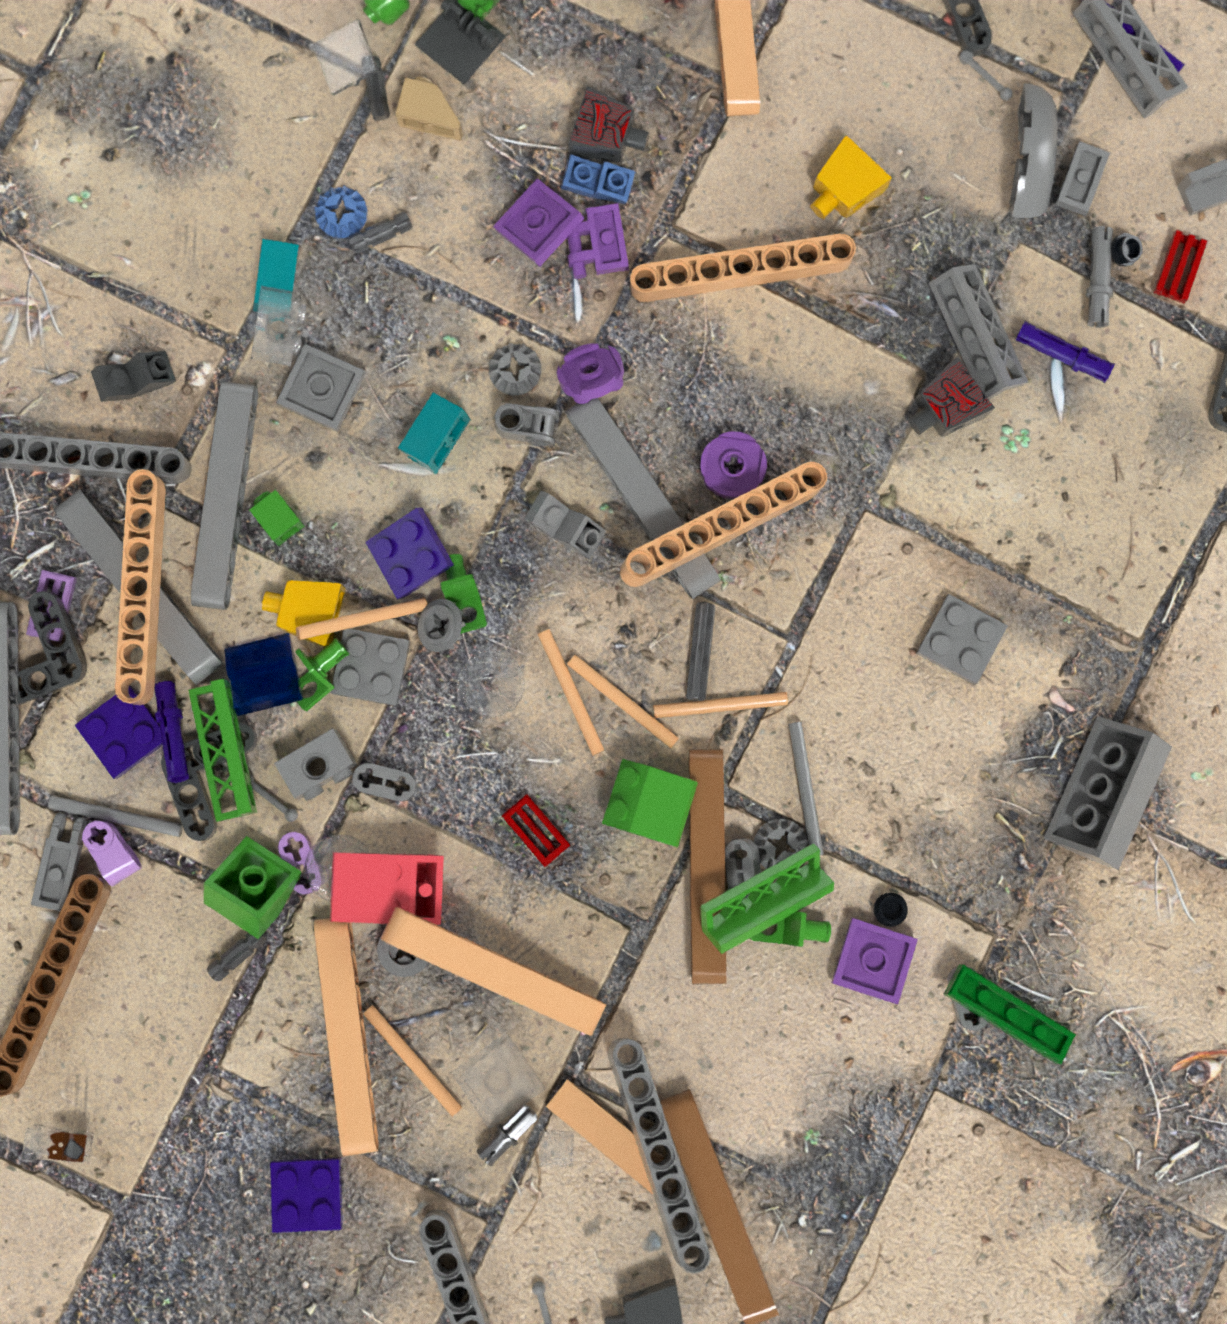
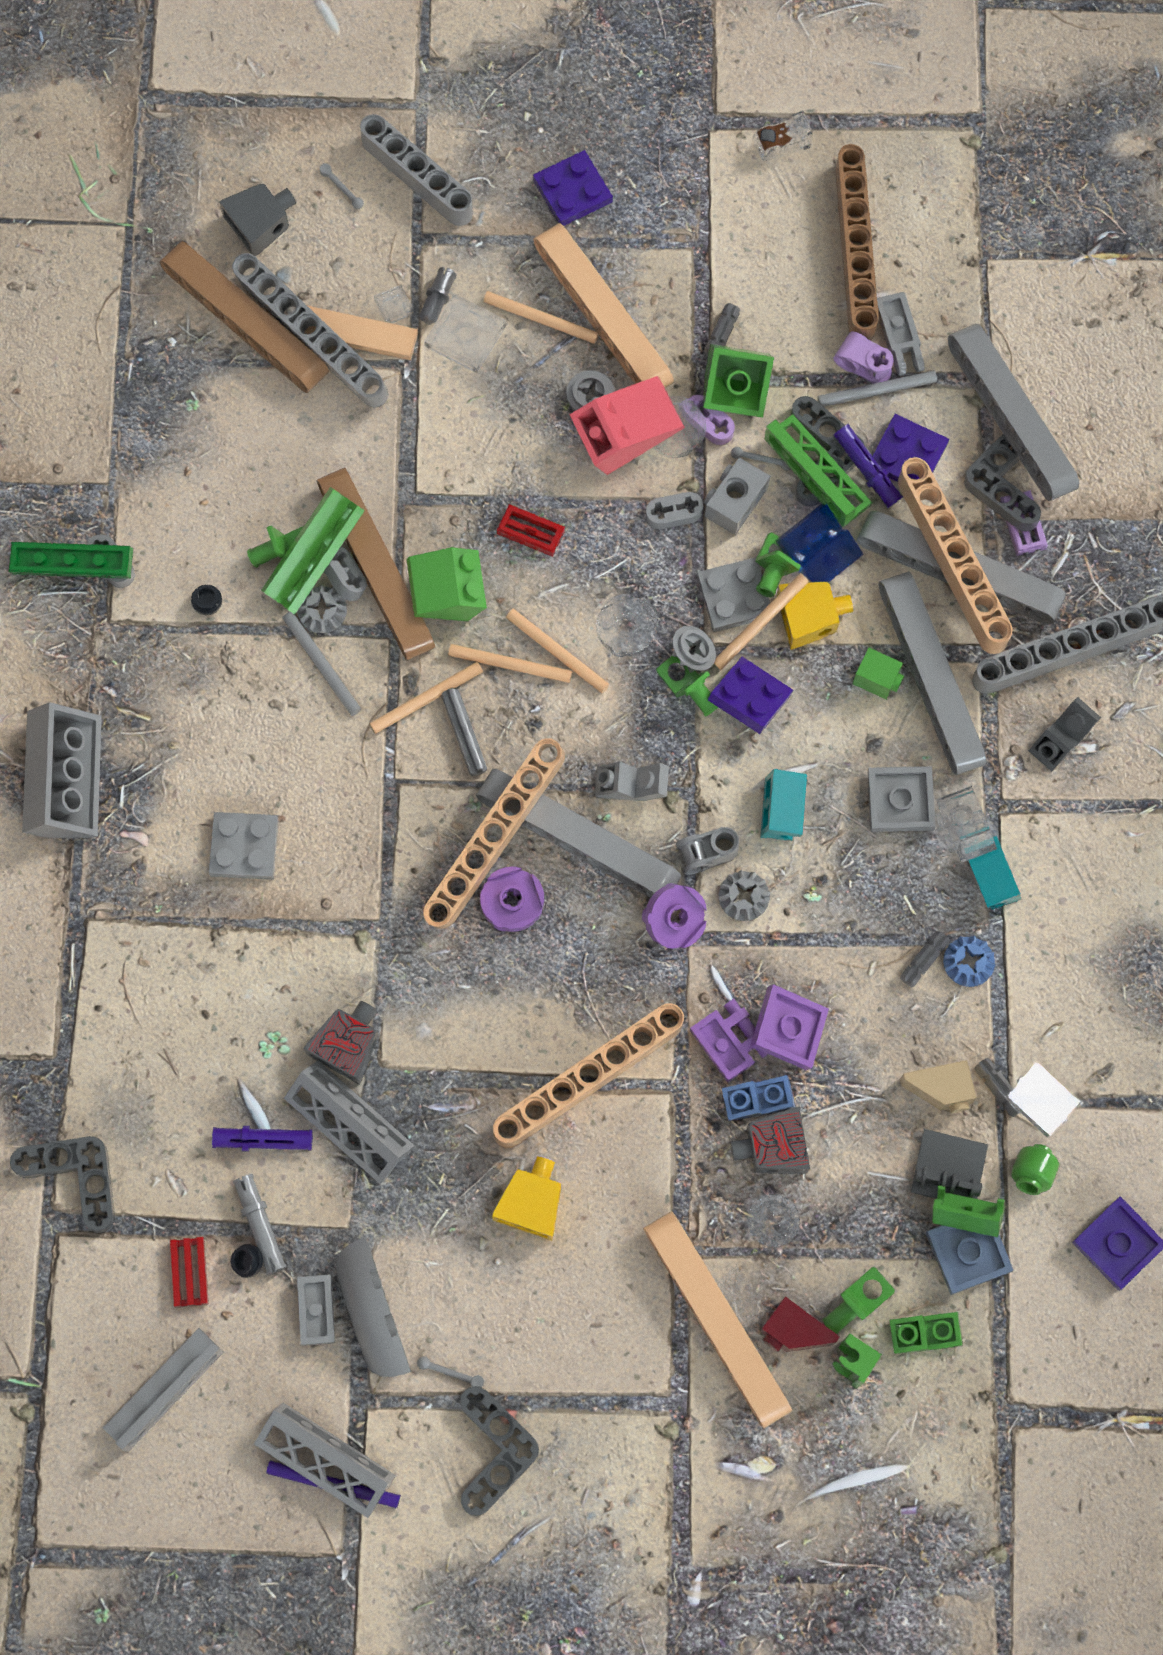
camera: 150 degrees right, 10 degrees down
light nougat beam [381,907,607,1036] -> none
medium lavender plate [831,918,918,1005] -> none

